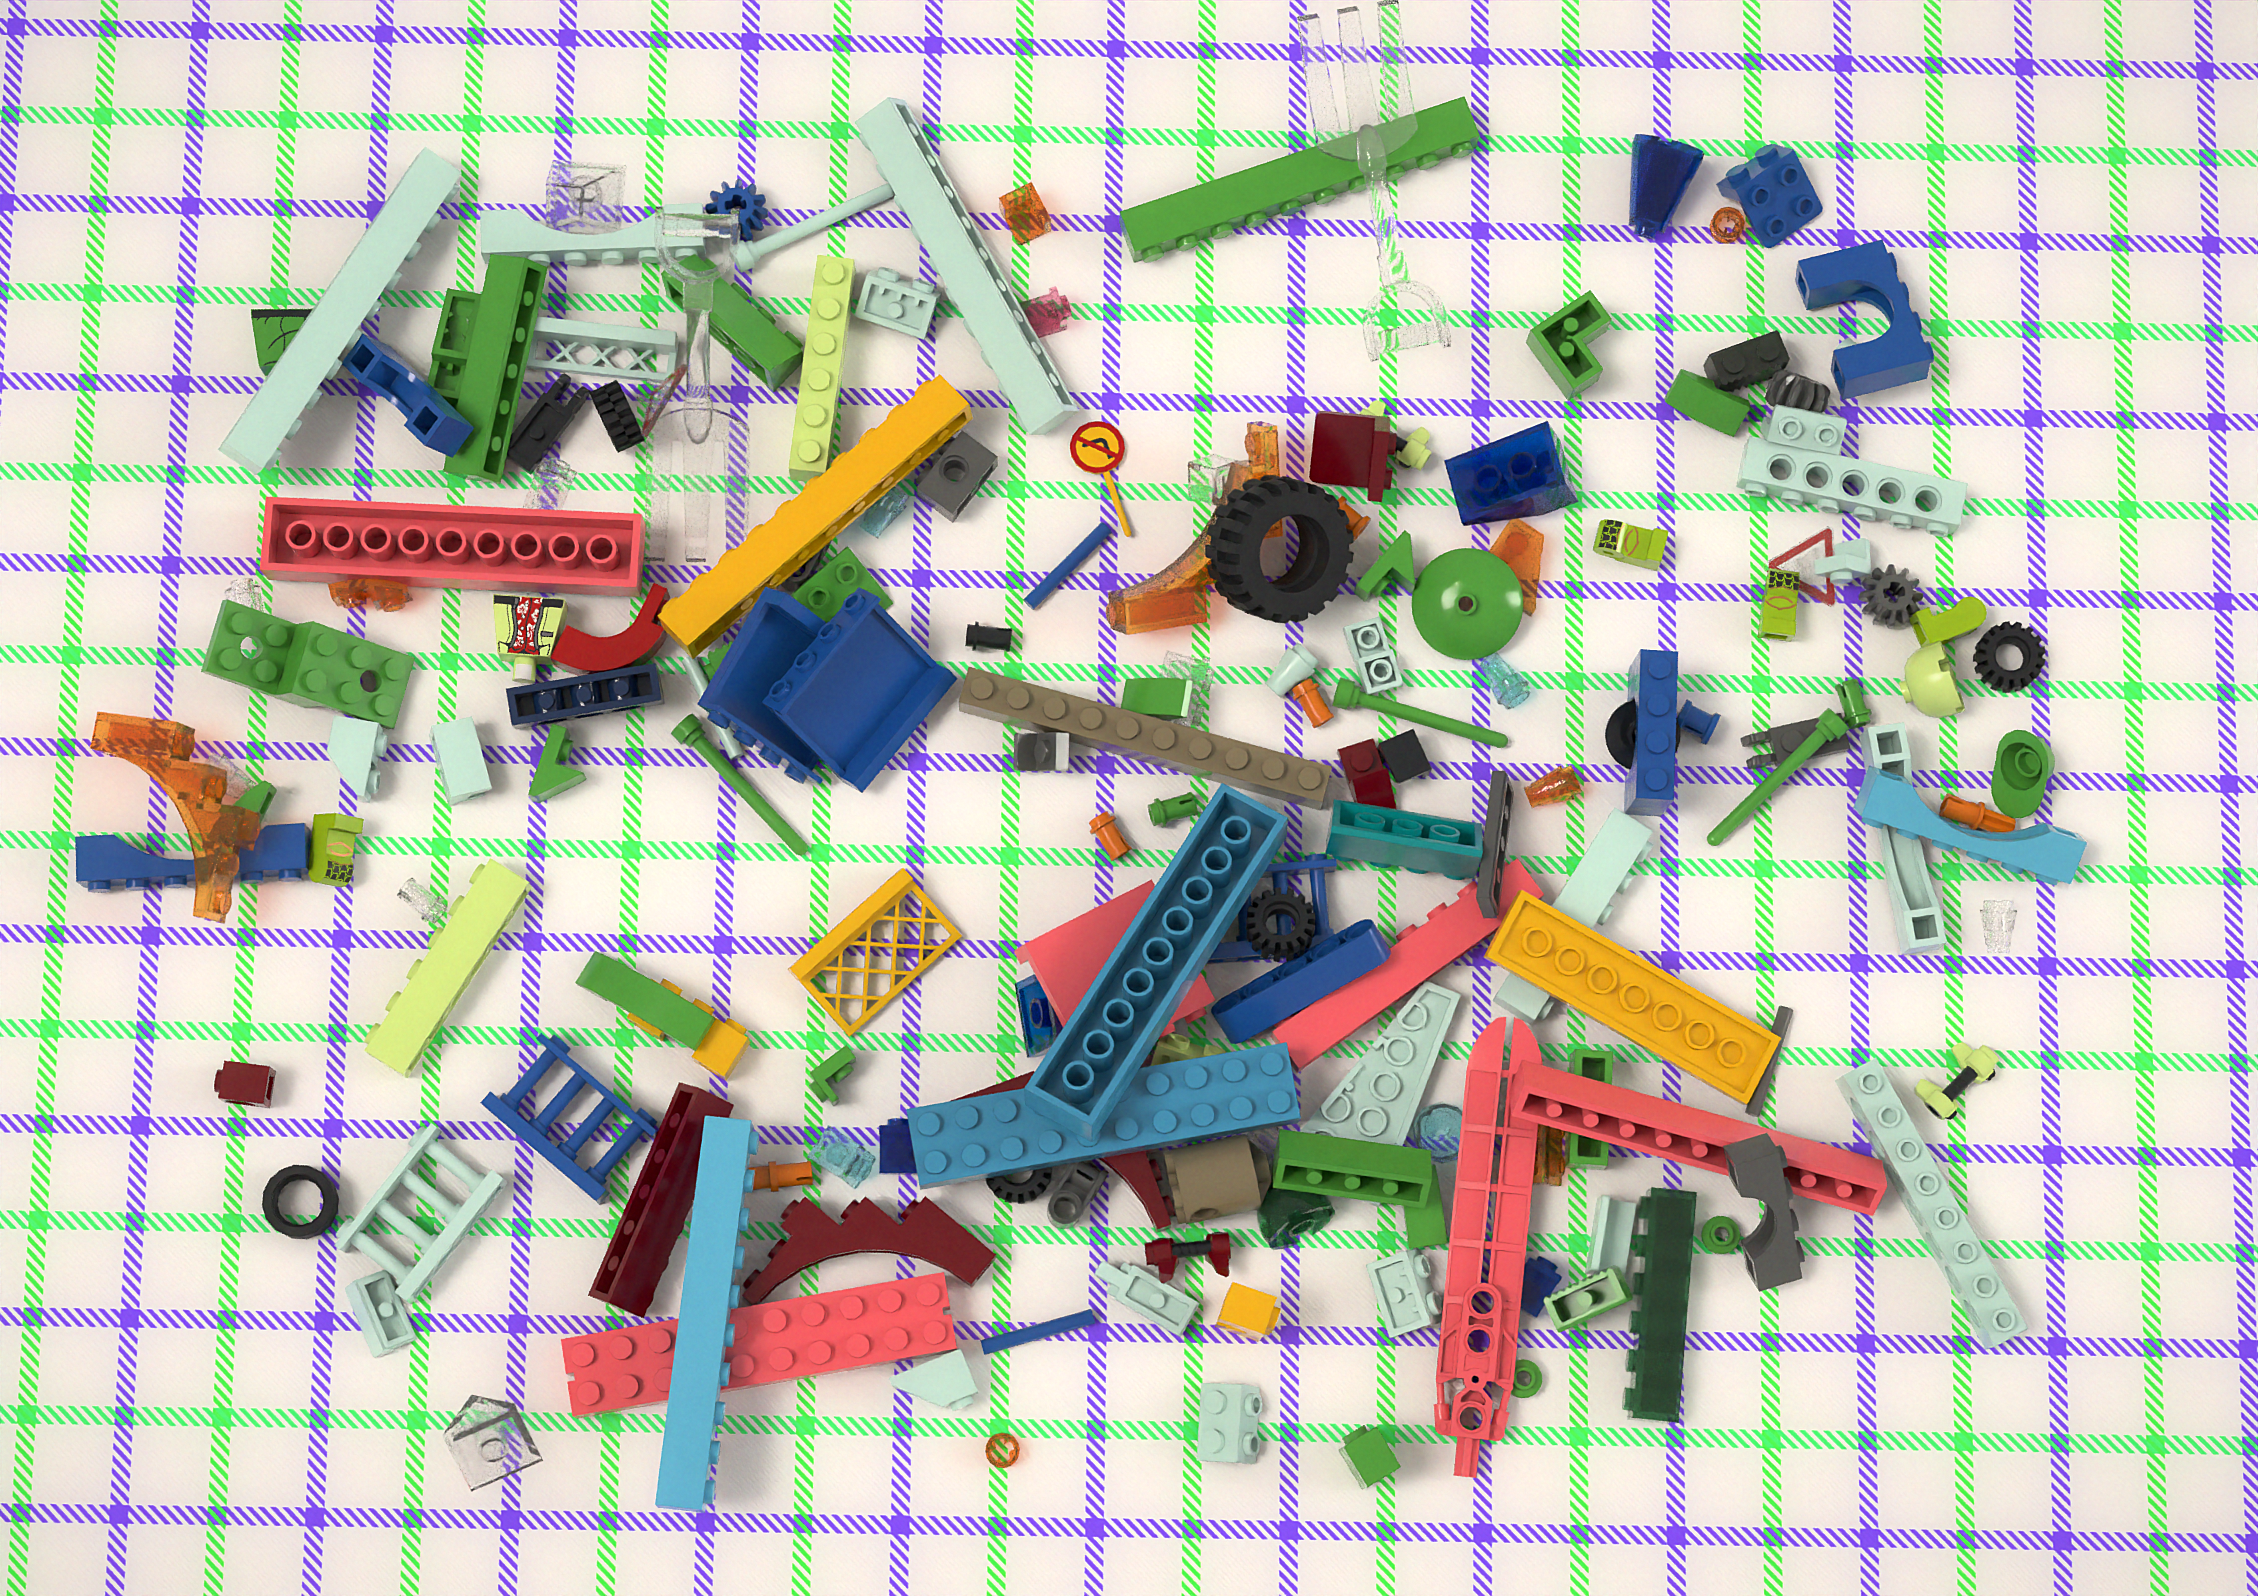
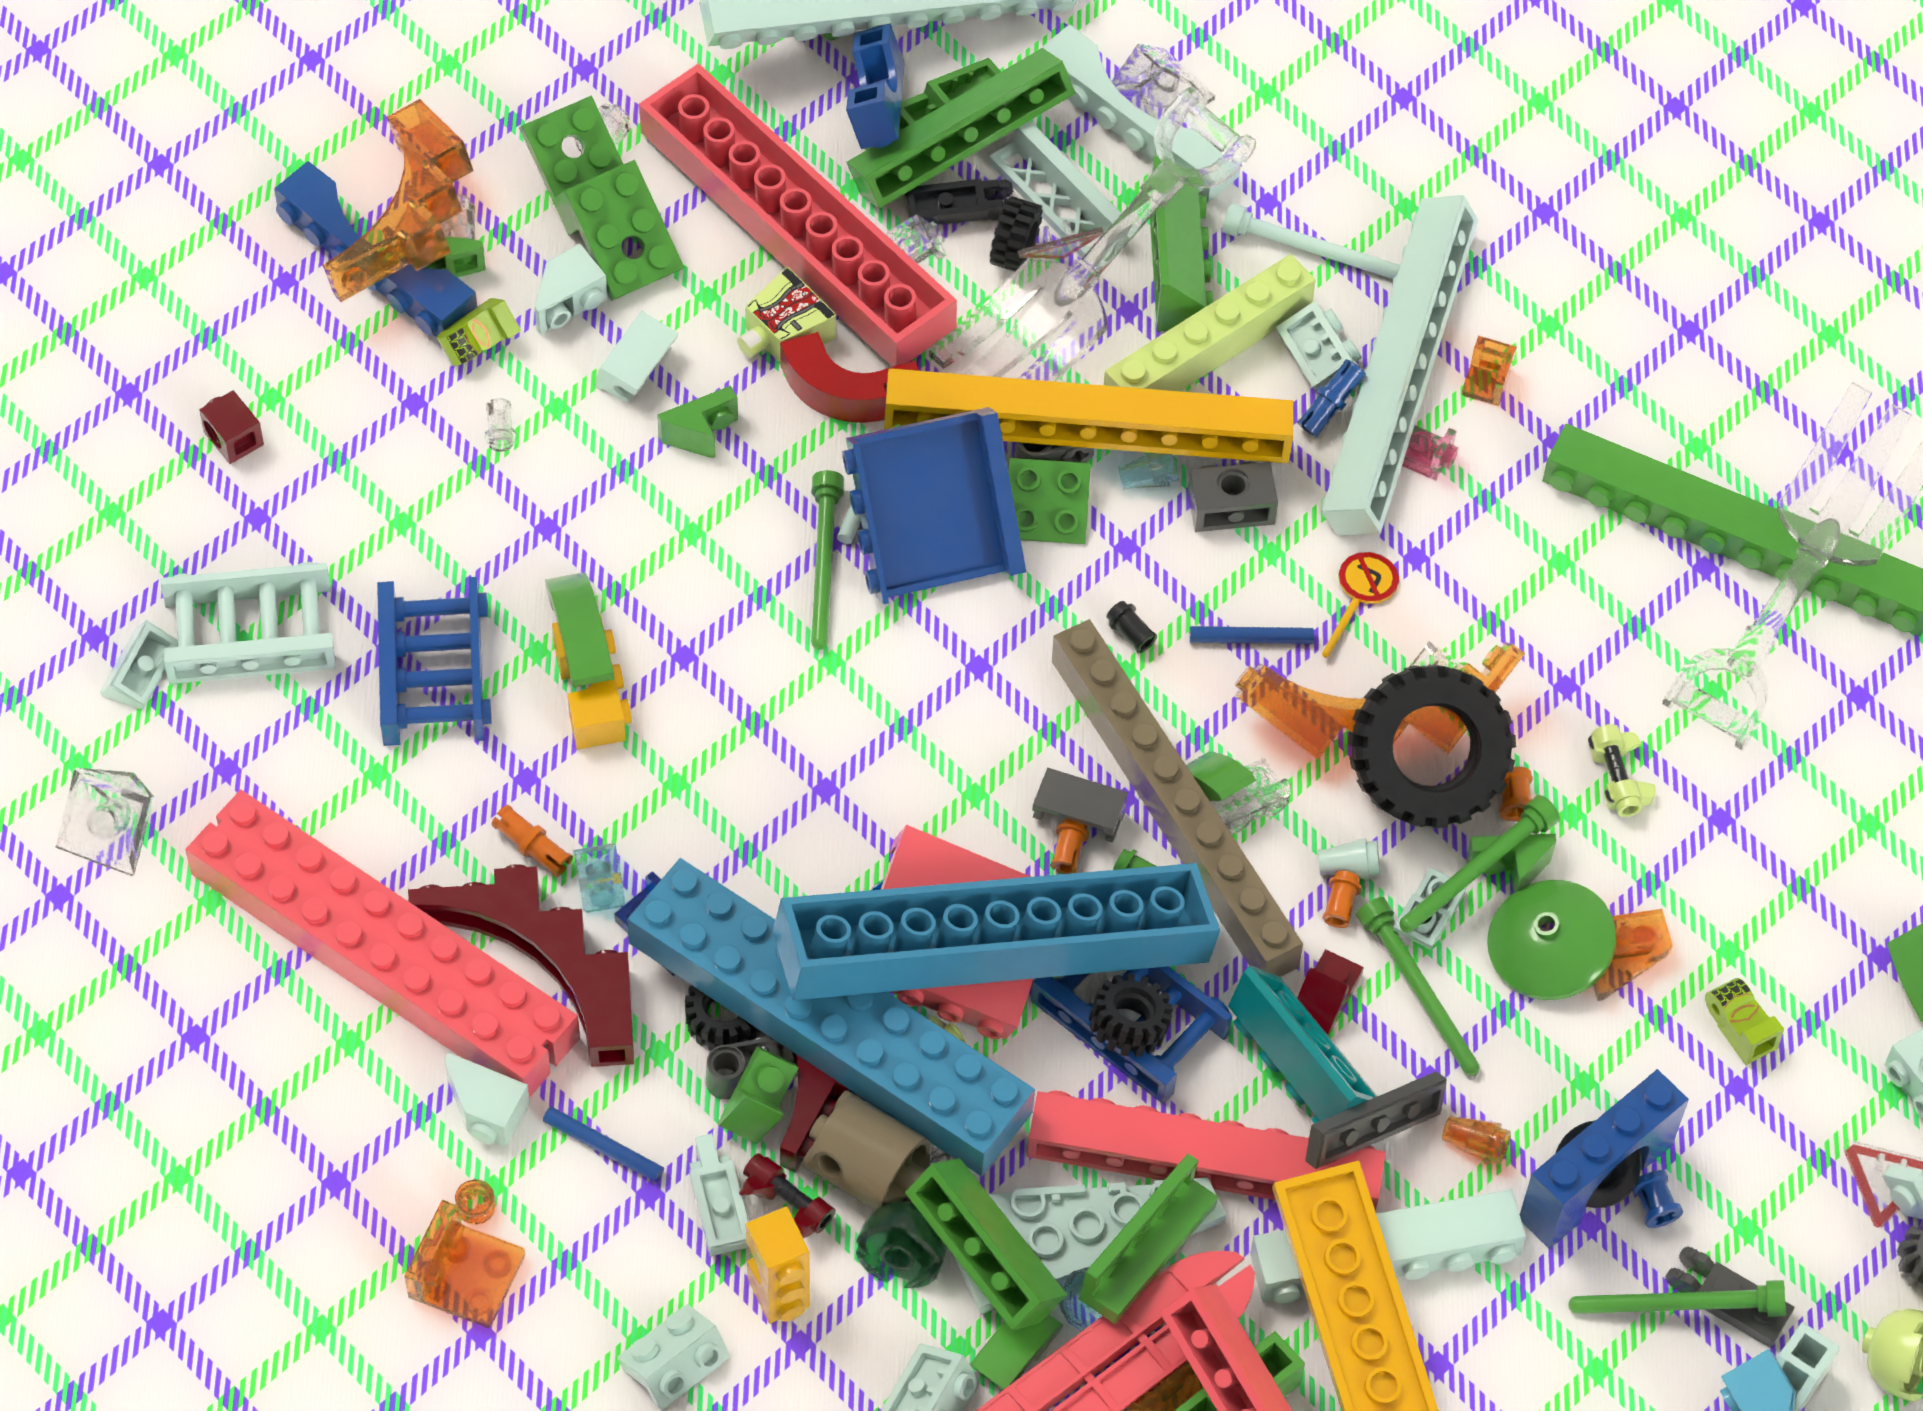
camera: 50 degrees right, 20 degrees down
black tyre [262,1165,339,1239] -> none
clear orange slope [328,579,414,612] -> none
yellowish green brick [364,858,532,1078] -> none
dark blue brick [506,663,665,729] -> none
dark red brick [588,1082,734,1318] -> none
medium azure brick [655,1116,759,1513] -> none
blue gear [705,178,768,243] -> none
blue panel [762,587,958,793] -> none
yellow fence [787,868,962,1037] -> none
bright green bracket [809,1045,856,1106] -> none
dark grey bracket [1013,732,1069,772] -> none
blue beam [1211,919,1391,1044] -> none
dark red bracket [1309,411,1397,502] -> none
black panel [1377,729,1432,784] -> none
clear blue slope [1444,421,1578,526] -> none
clear light blue cone [1480,652,1531,710] -> none
bright green brick [1525,290,1612,401] -> none
lime leg [1757,568,1800,642] -> none
bright green pin [1834,679,1872,729] -> none
none -> clear orange bracket [404,1200,526,1328]
none -> bright green slope [717,1046,798,1144]
none -> dark grey hinge [1032,767,1128,843]
none -> bright green fence [1079,1154,1219,1324]
none -> blue pin [1297,359,1366,438]
none -> bright green piece [1399,795,1560,933]

